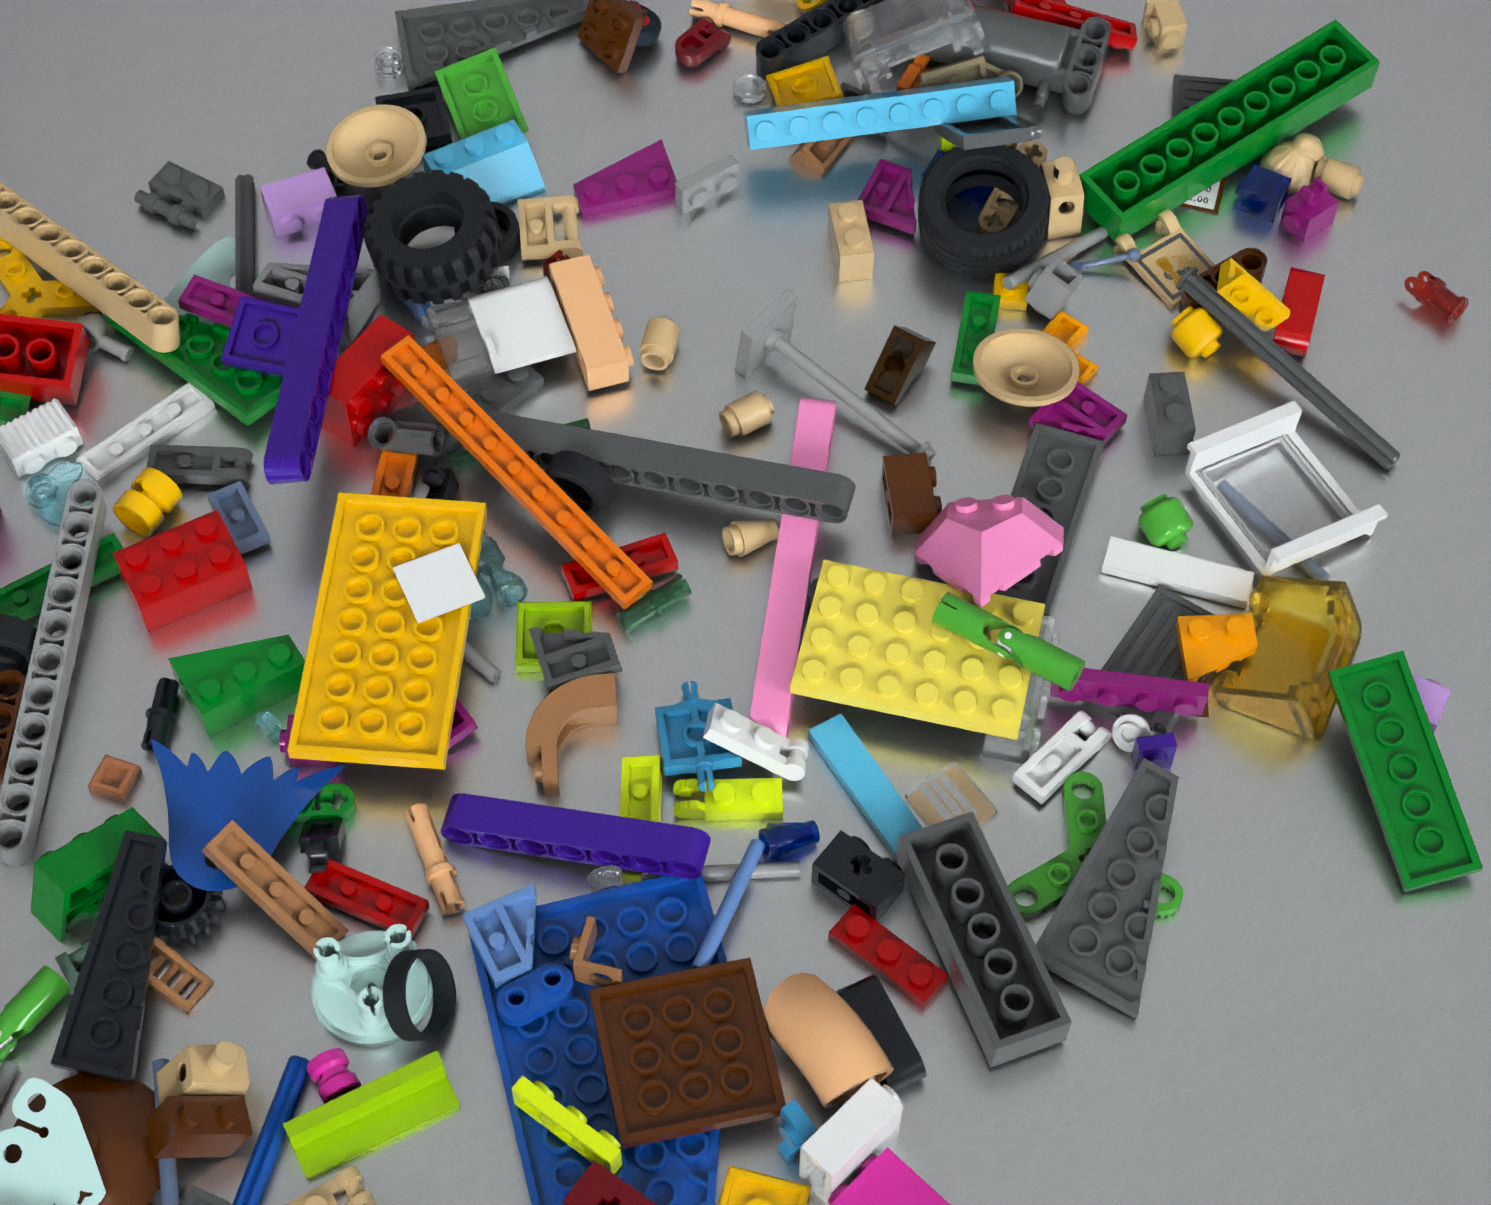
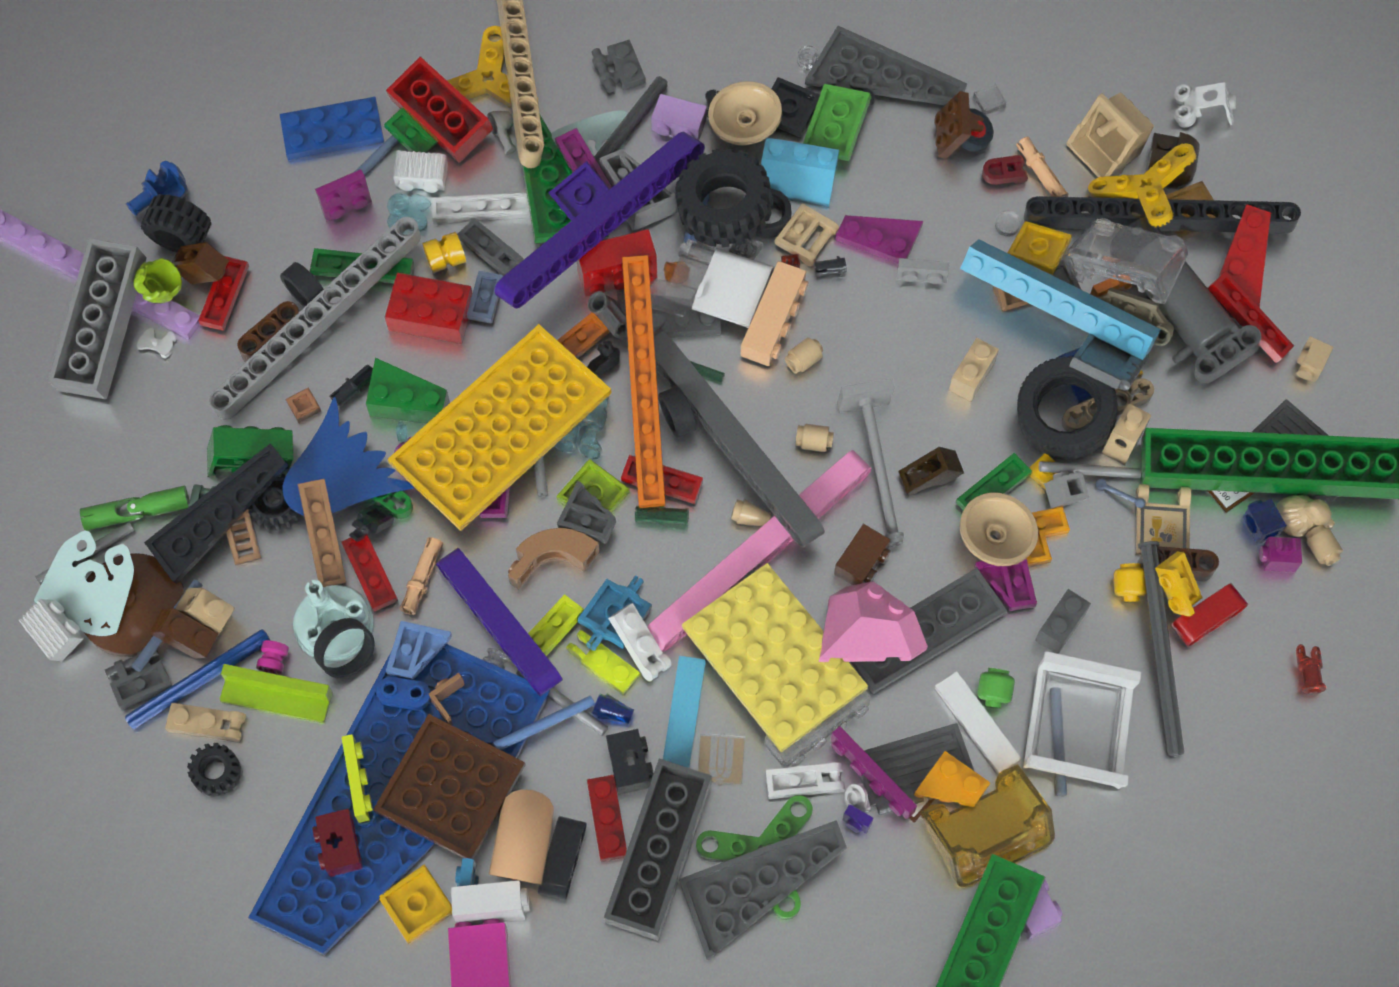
camera: 40 degrees right, 10 degrees up
white sticker [393,543,486,623] -> none
magenta wing [858,159,917,235] -> none
bright green piece [932,592,1085,692] -> none
none -> black pin [814,256,847,277]

